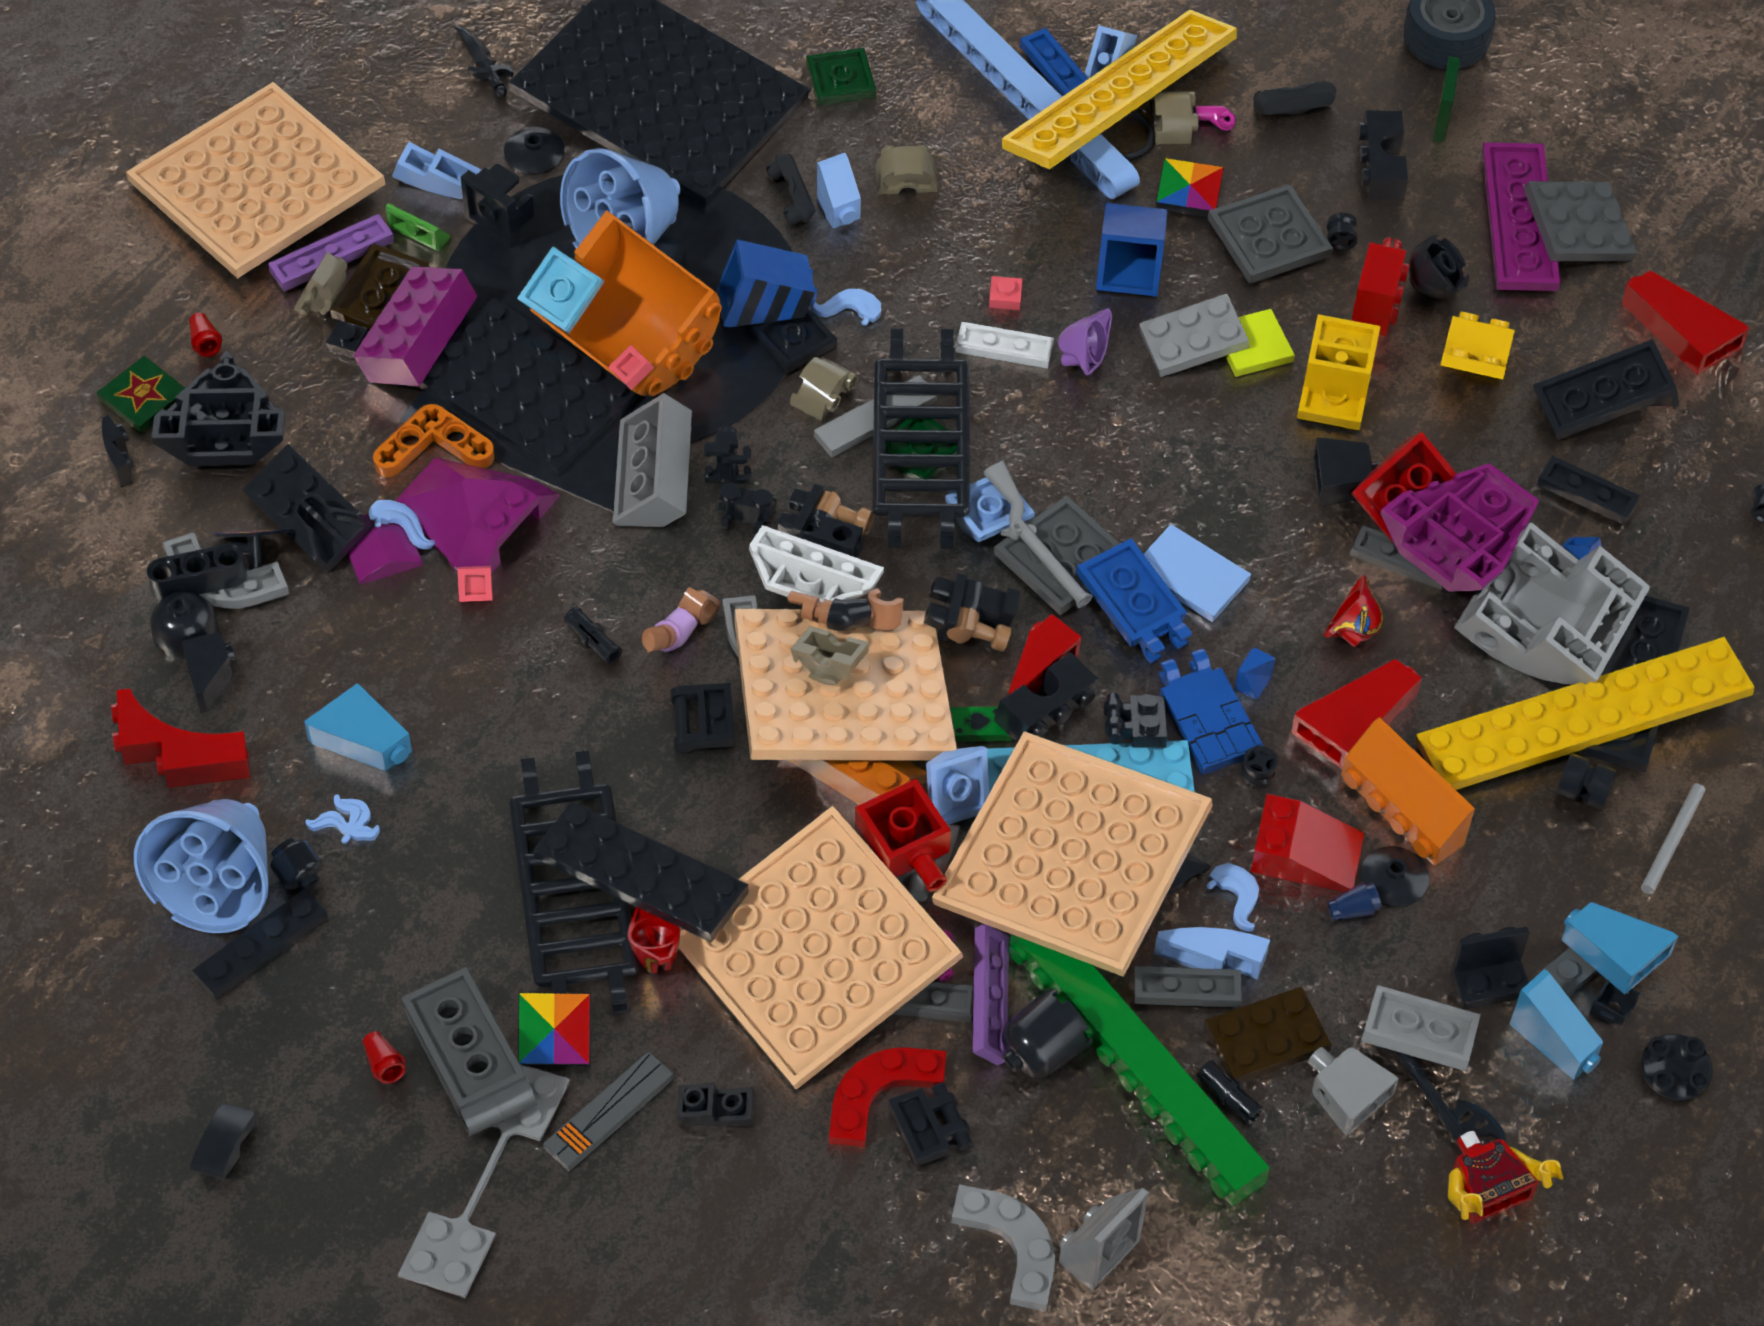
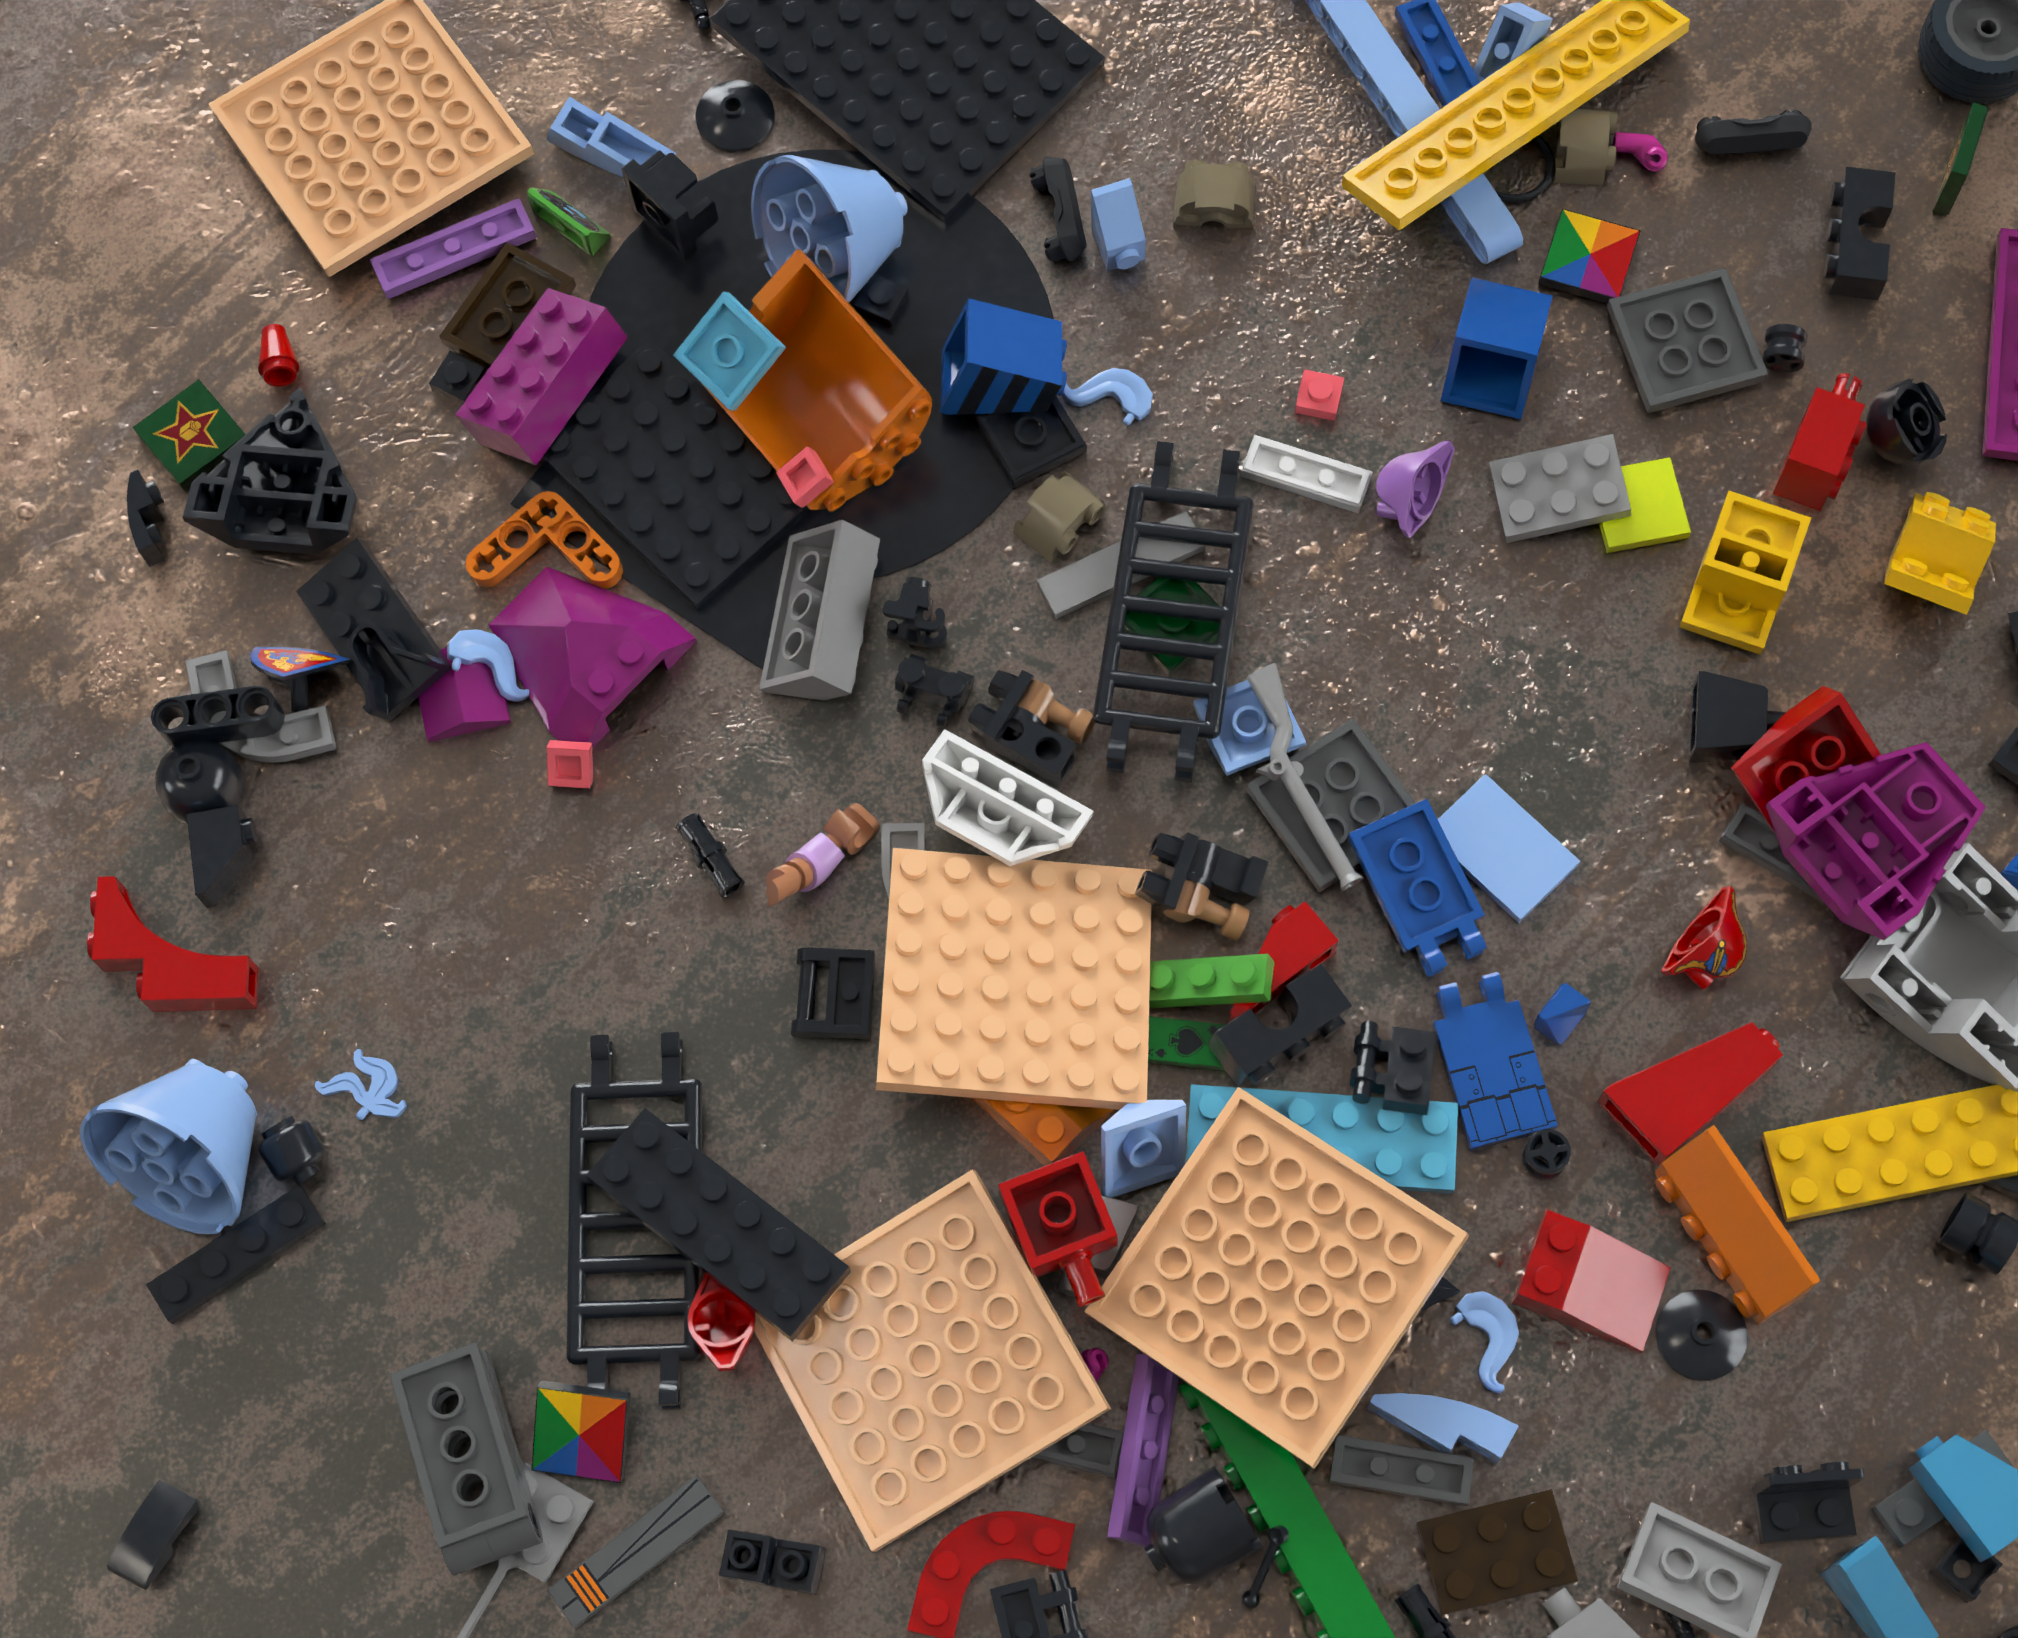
camera: 15 degrees right, 15 degrees up
dark tan cylinder [294,252,347,315] -> none
dark azure slope [304,683,412,771] -> none
red cone [362,1031,406,1084] -> none
nougat piece [787,588,904,631] -> none
dark tan cylinder [791,626,870,685] -> none
dark green tile [806,48,876,106] -> none
dark blue cone [1327,882,1382,921] -> none
none -> bright green plate [1149,954,1274,1008]
none -> black hinge [1242,1525,1289,1609]

